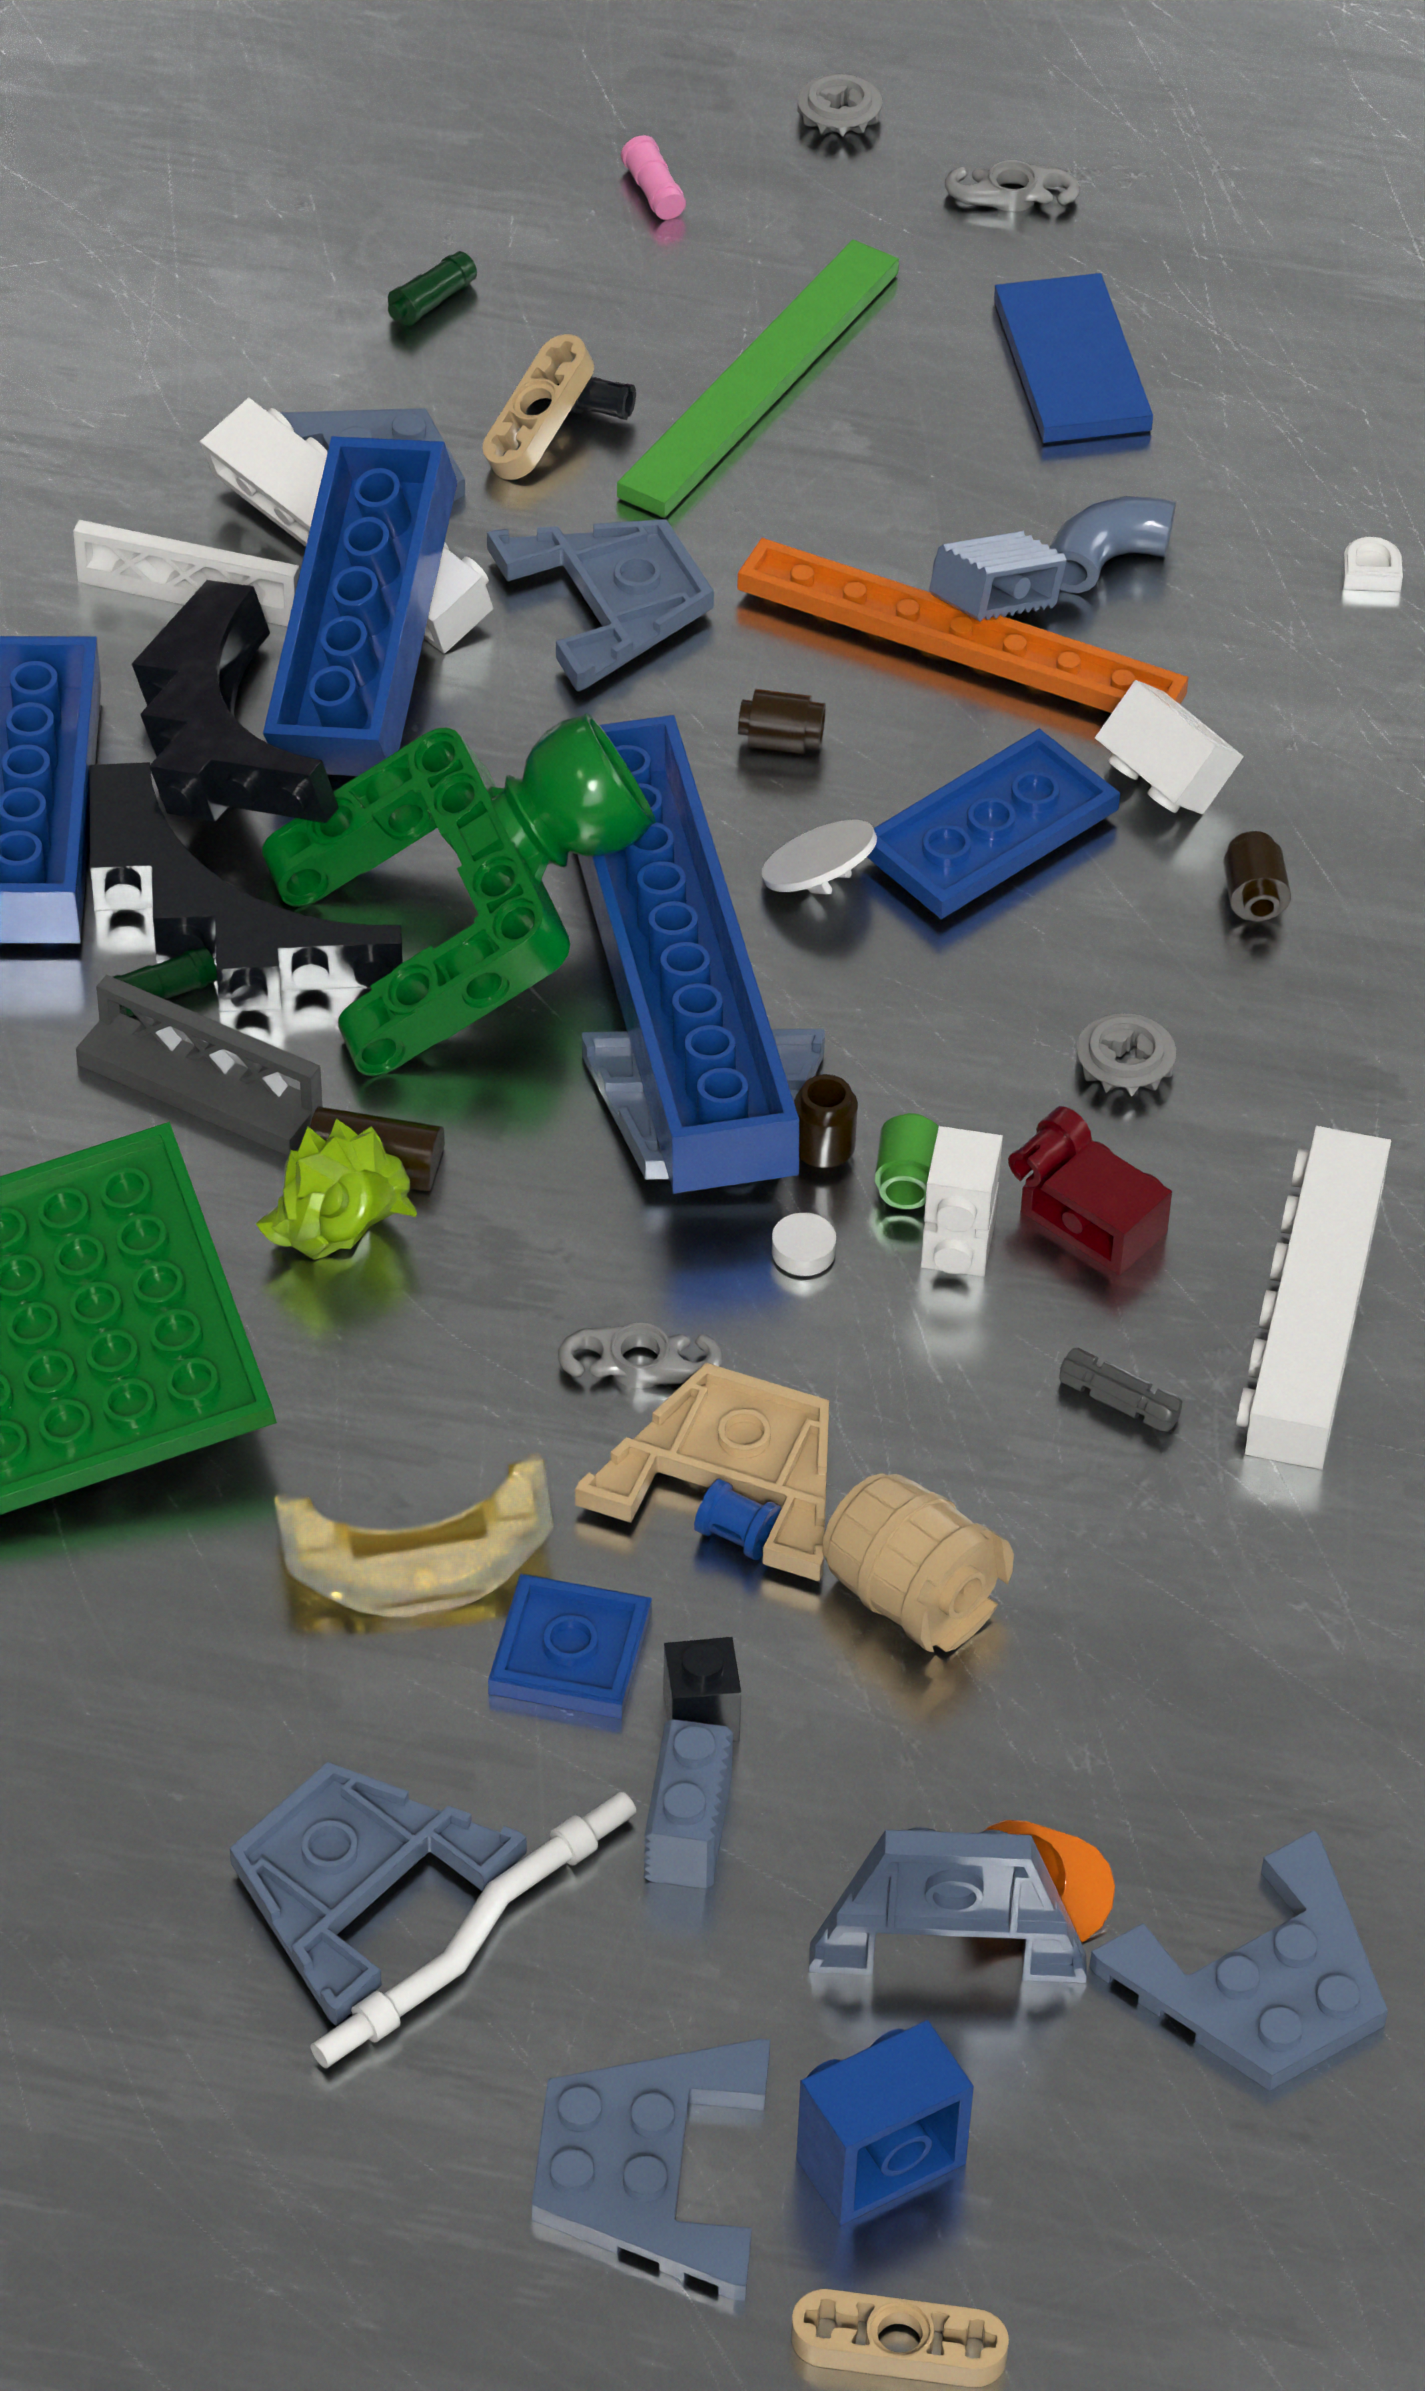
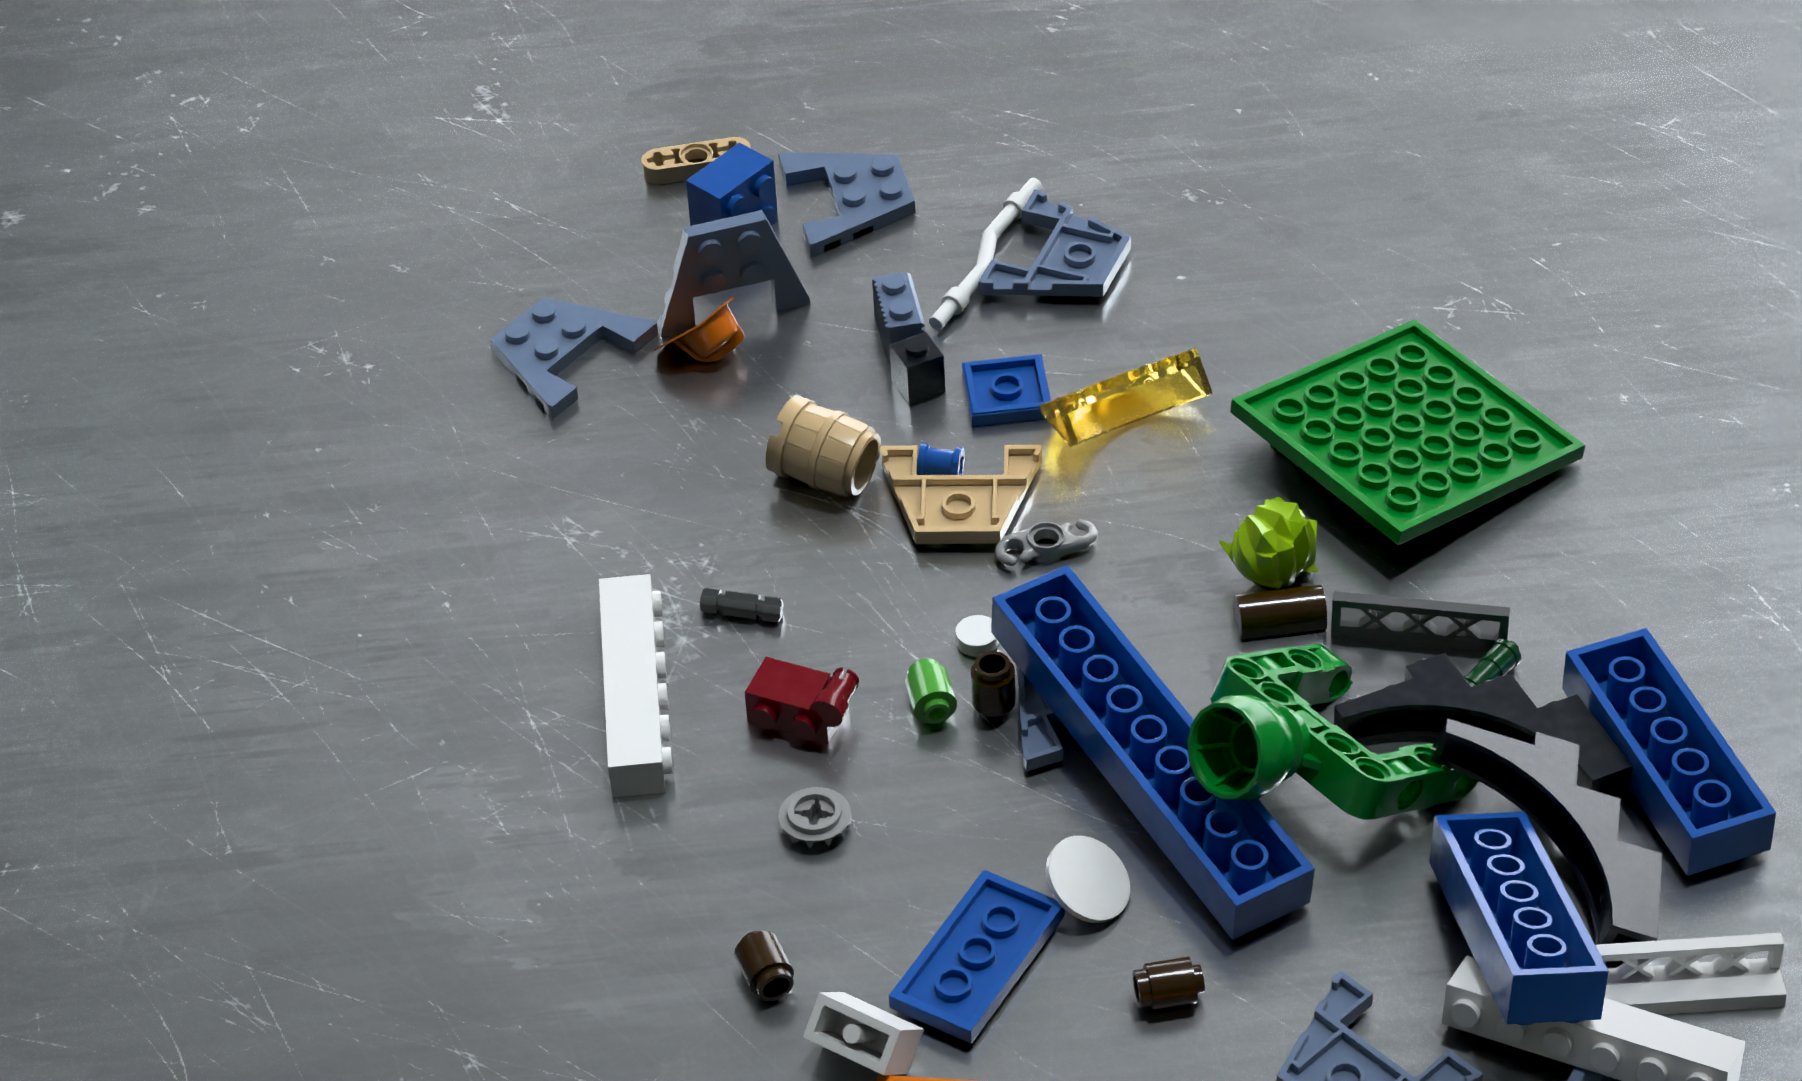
camera: 165 degrees right, 5 degrees down
white piece [921,1126,1003,1277] -> none

